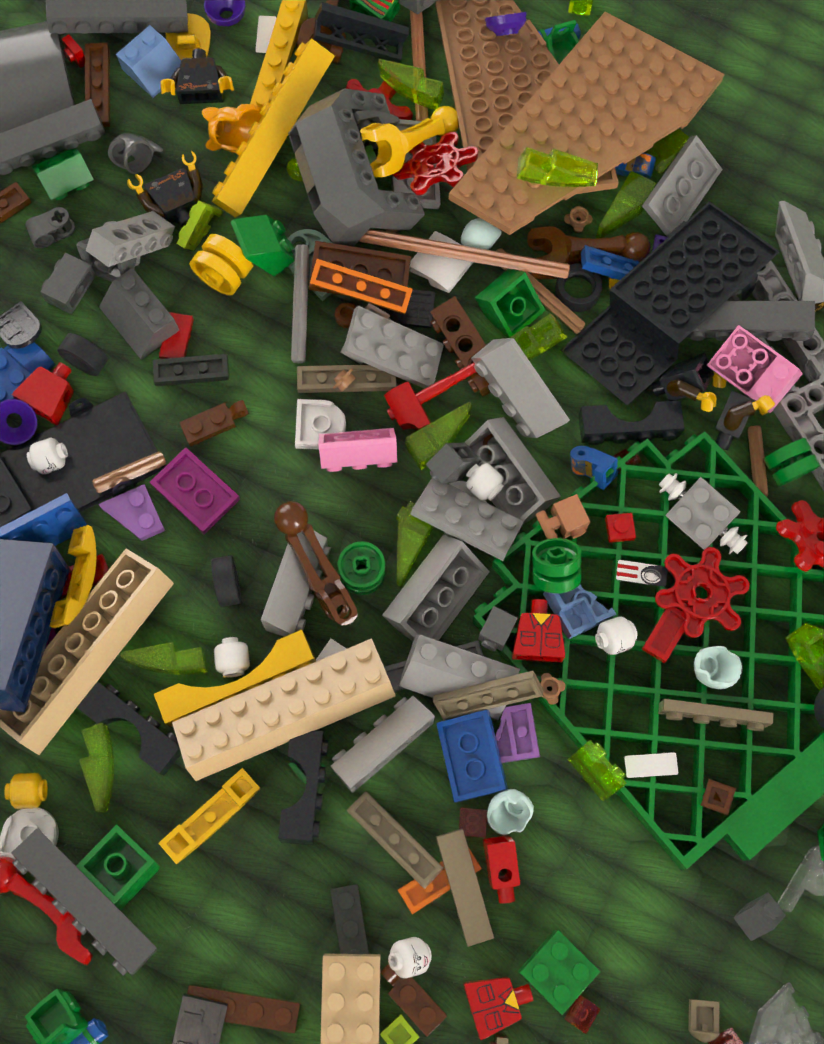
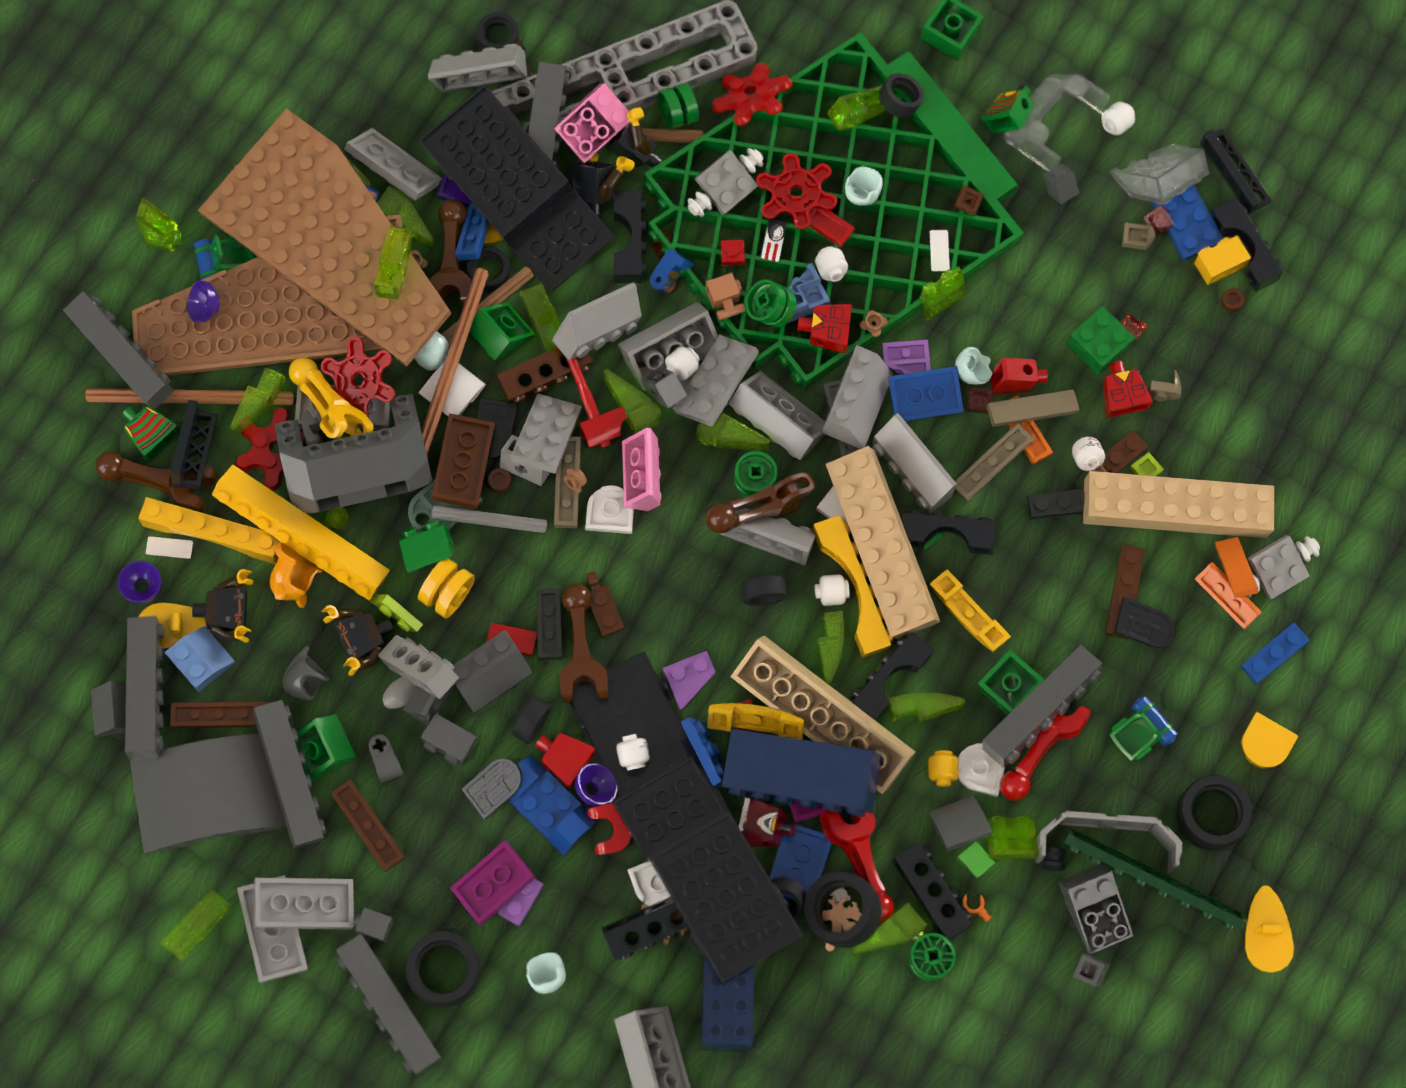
camera: 90 degrees left, 0 degrees up
red plate [62,34,85,68] -> none
medium nougat axle [92,451,166,493] -> none
magenta plate [150,447,240,534] -> none
orange brick [310,259,413,314] -> none
dark tan tile [433,671,543,720] -> none
dark grey brick [478,606,518,651] -> none
dark tan plate [658,699,773,731] -> none
none -> reddish brown piece [559,584,609,703]

